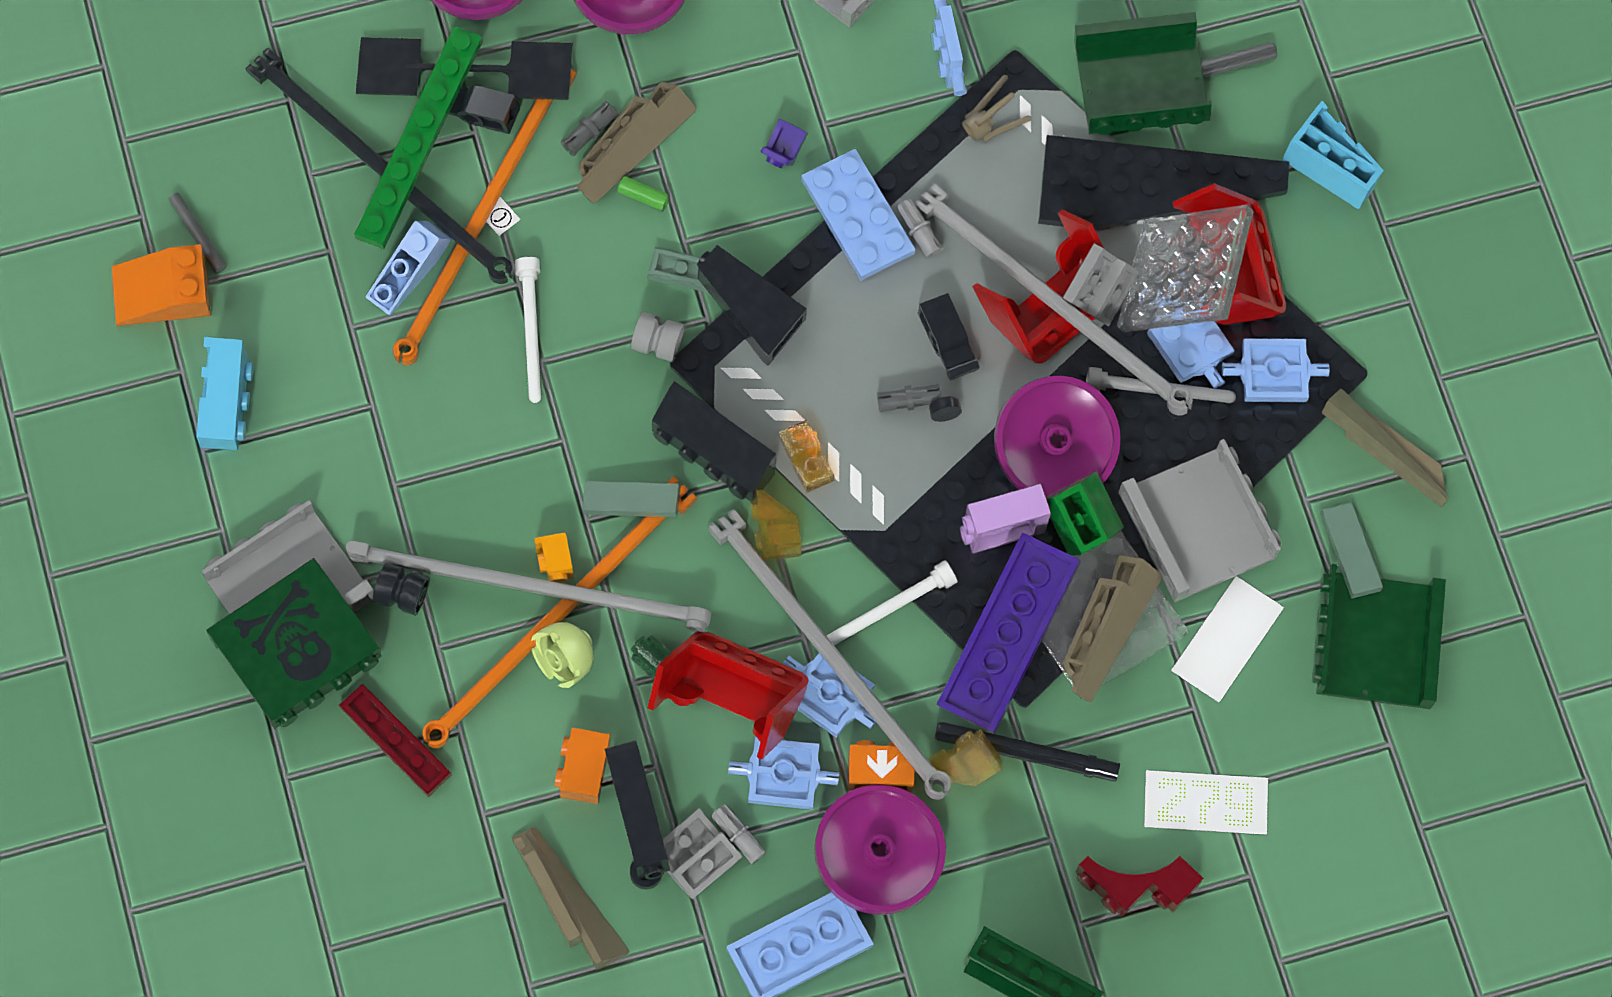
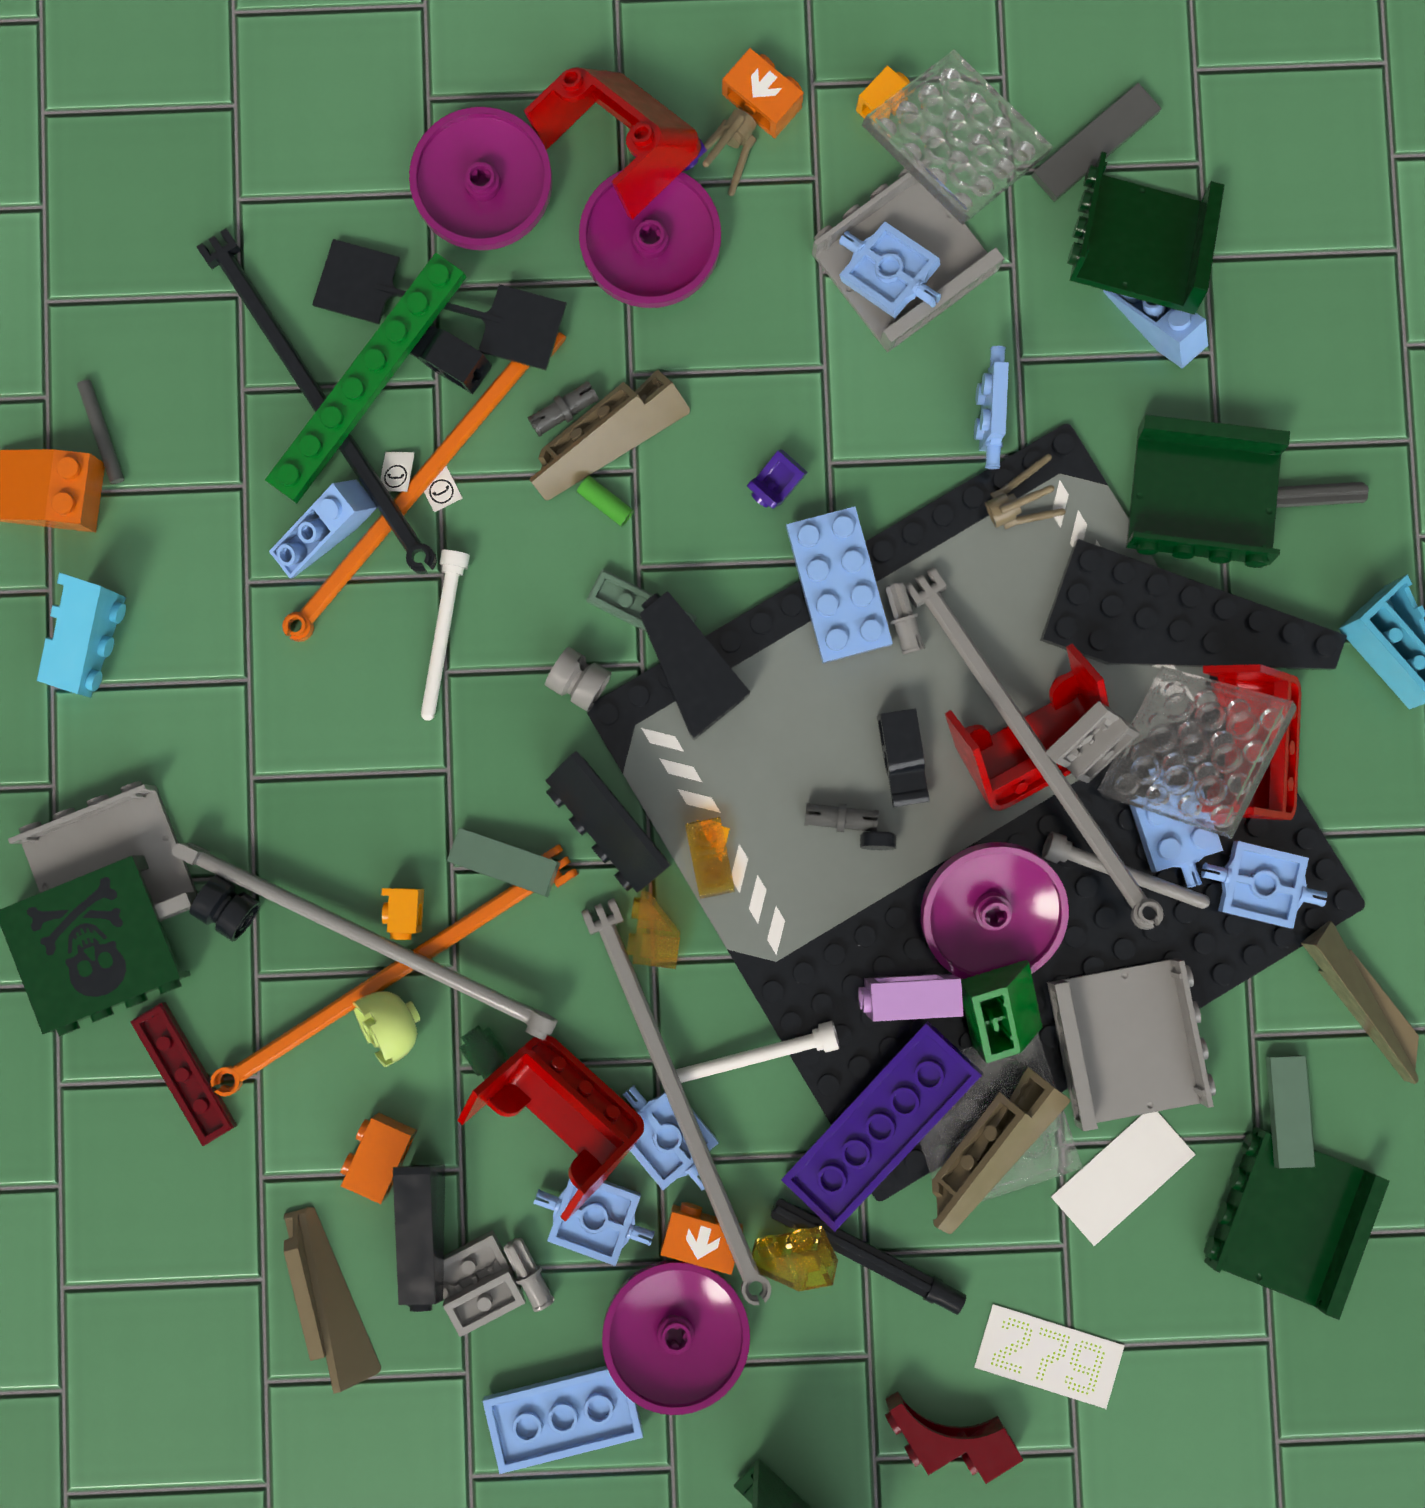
camera: 15 degrees right, 15 degrees up
none -> white sticker [380,452,415,492]

